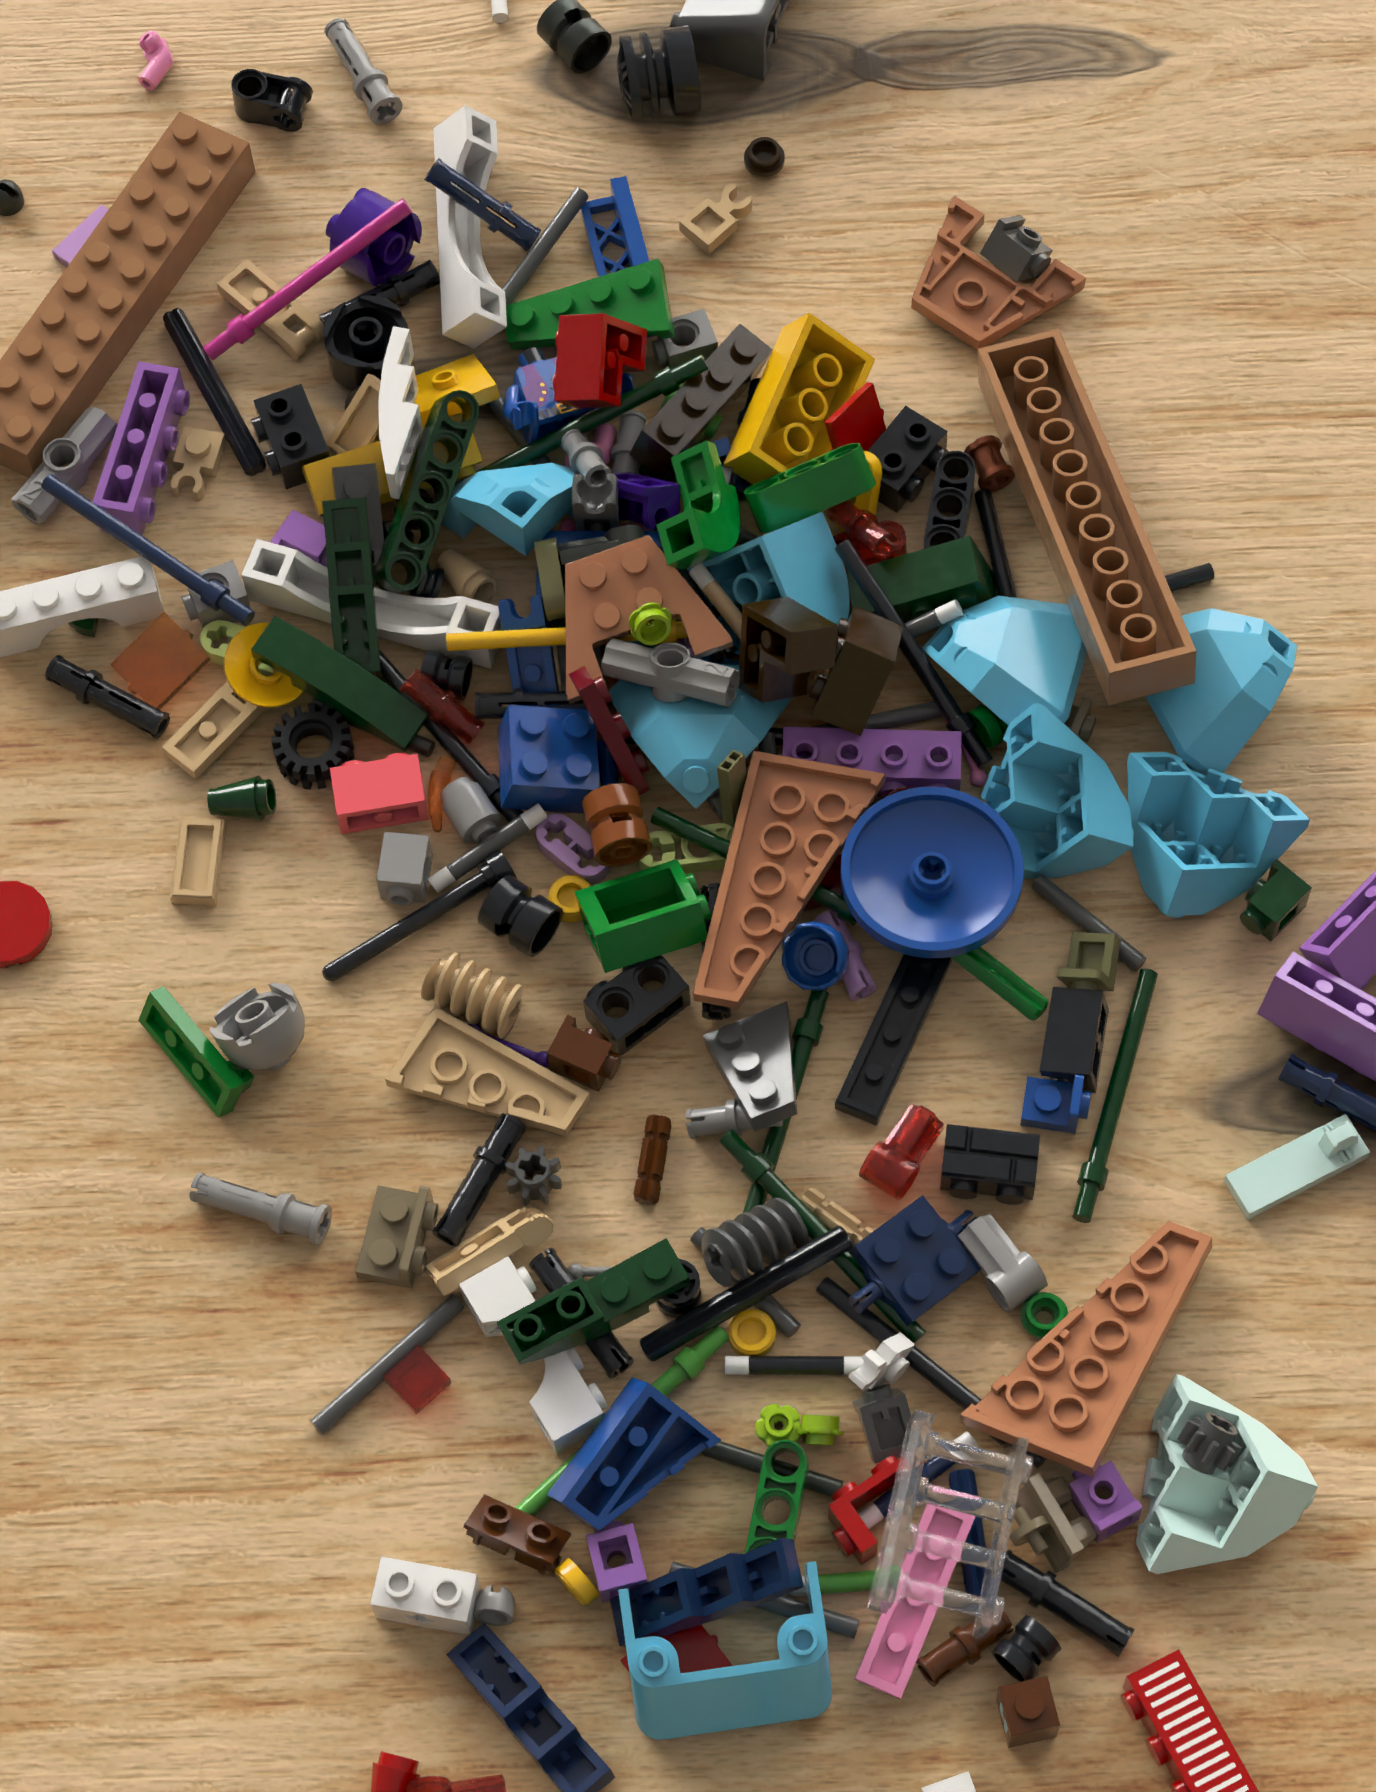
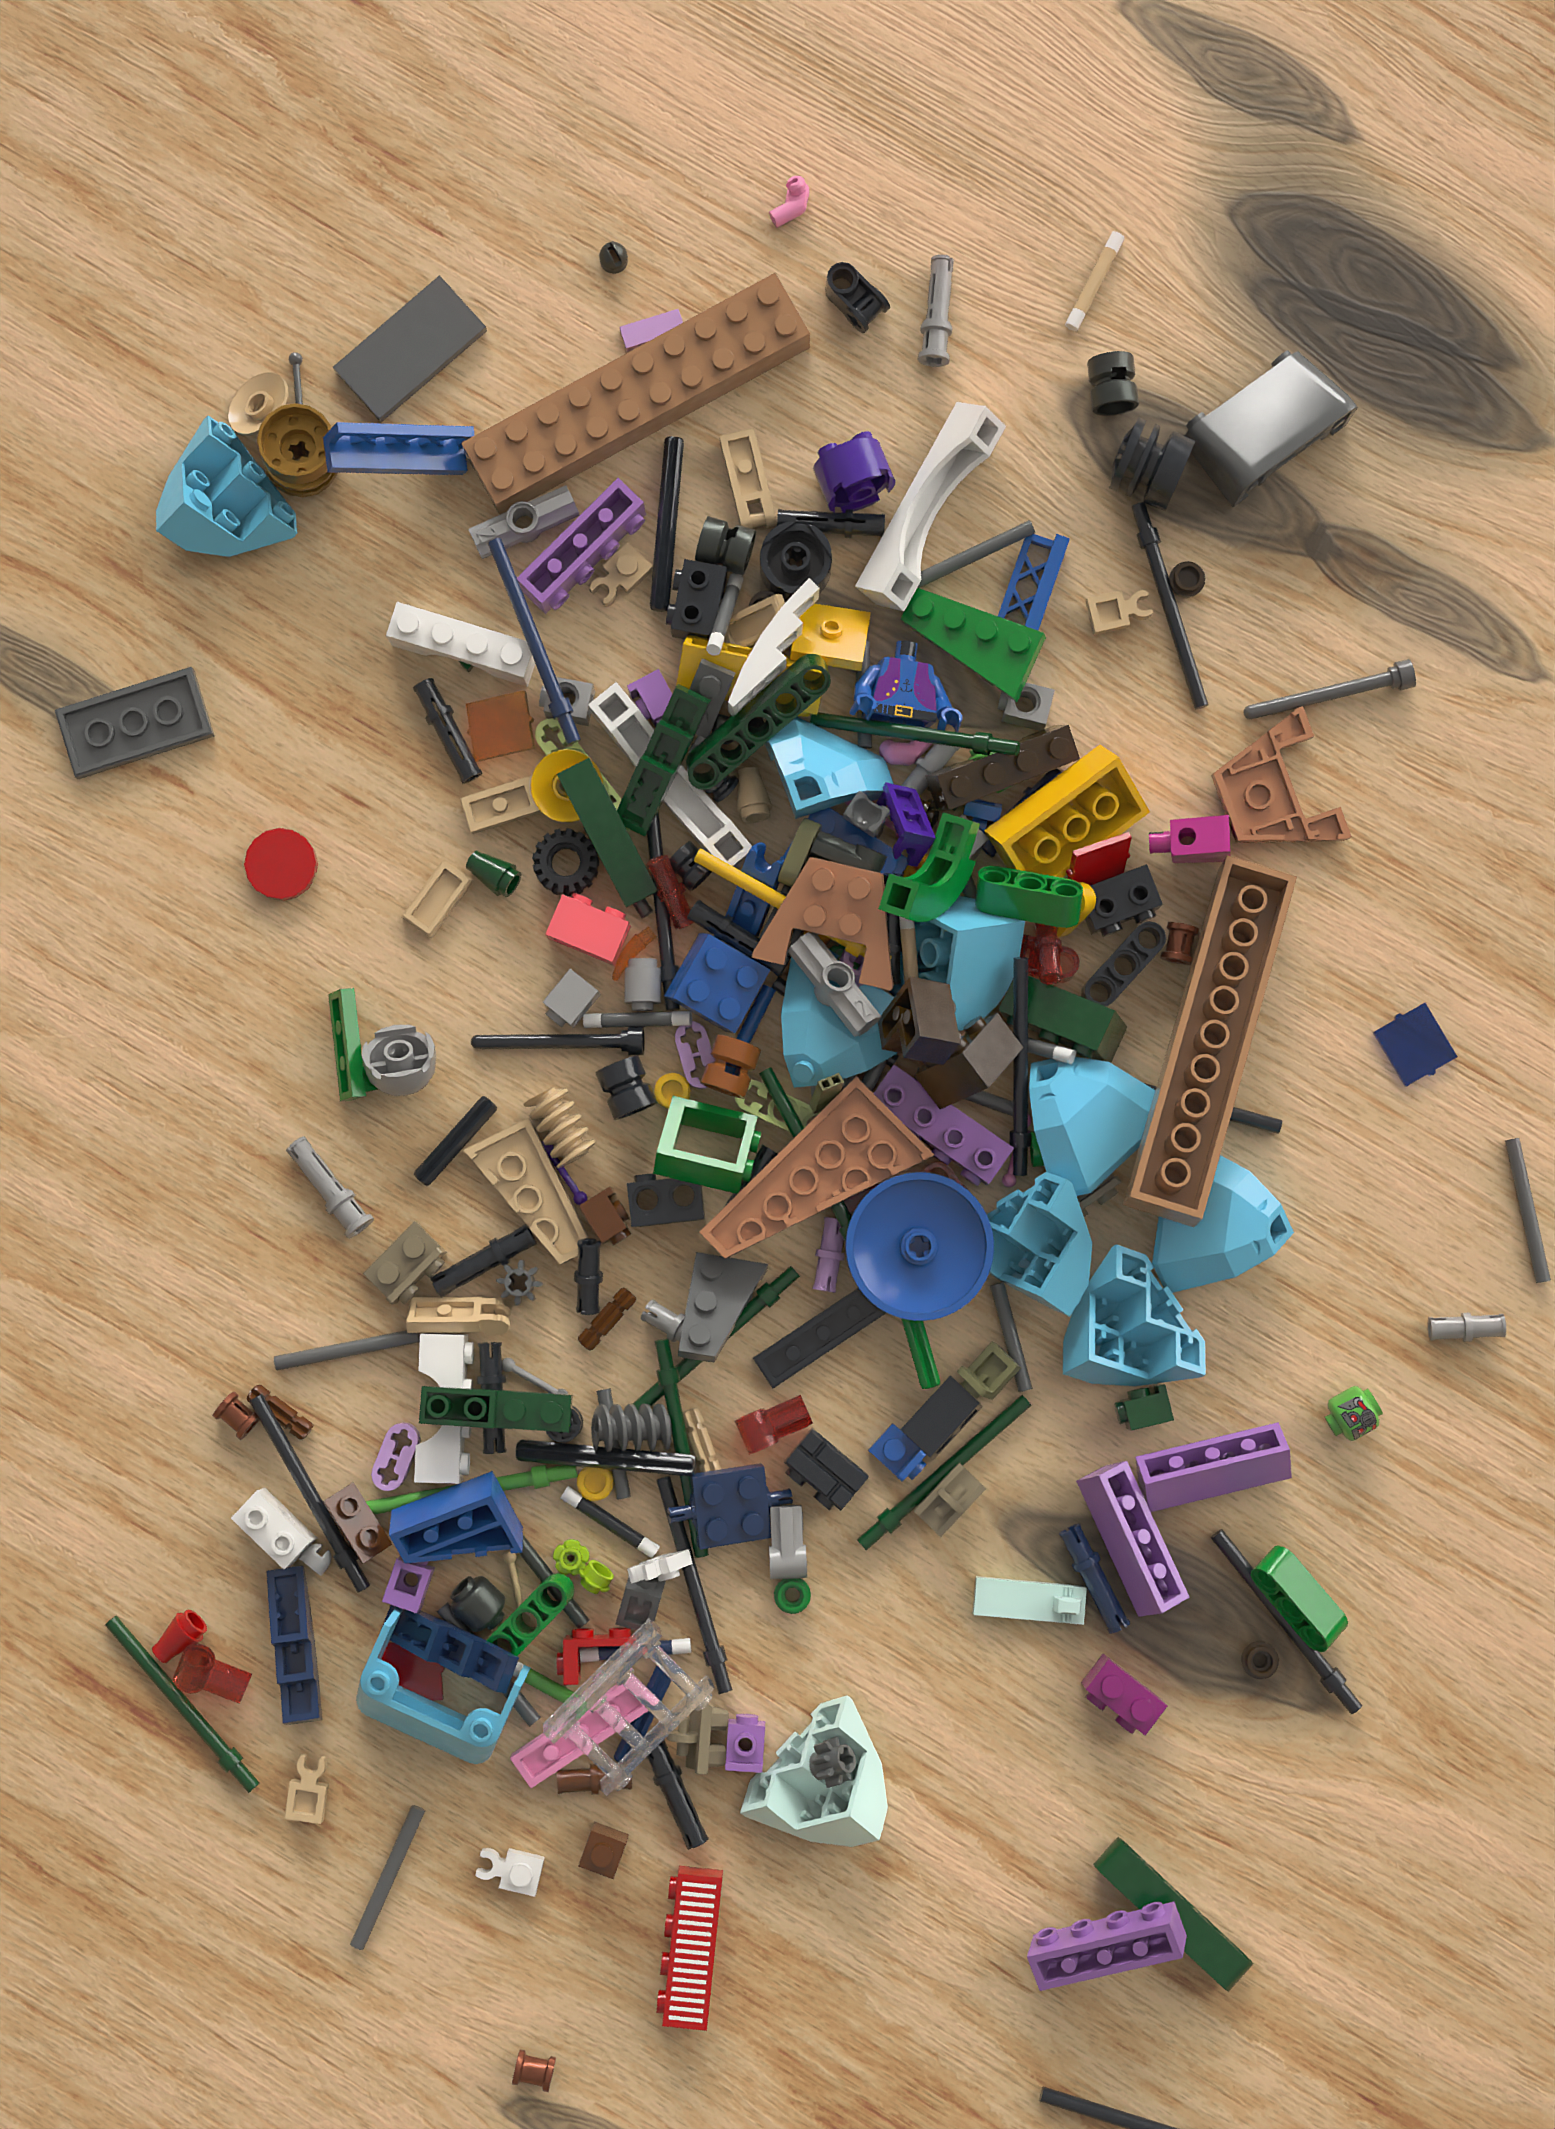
camera: 30 degrees right, 20 degrees up
dark pink bar [203,198,413,360] -> none
clear red tile [383,1345,451,1414] -> none
dark blue pin [424,158,541,251] -> none
red brick [553,313,647,408] -> none
yellow tile [554,1558,600,1606] -> none
light grey pin [561,429,612,485] -> none
dark red plate [568,666,650,795] -> none
lime plate [628,602,672,645] -> none
blue hair [782,921,850,991] -> none
nougat wing [960,1221,1212,1477] -> none
black bar [974,489,1017,598] -> none
dark grey brick [980,215,1053,283] -> none
black wheel [992,1615,1061,1682] -> none
none -> copper bush [212,1392,260,1440]
none -> reddish brown axle [246,1385,313,1440]
none -> black bar [249,1394,370,1593]
none -> lavender beam [371,1422,420,1491]
none -> black axle [414,1096,497,1186]
none -> pearl dark grey head [450,1576,505,1632]
none -> tan hinge [503,1549,530,1625]
none -> black pin [574,1238,603,1315]
none -> pearl dark grey wheel [695,516,756,576]
none -> dark grey bar [706,573,743,655]
none -> dark tan hips [913,1463,986,1537]
none -> black bar [1132,502,1209,710]
none -> dark pink torso [1149,815,1231,863]
none -> dark grey piece [1243,659,1416,719]
none -> clear blue piece [1373,1003,1458,1087]

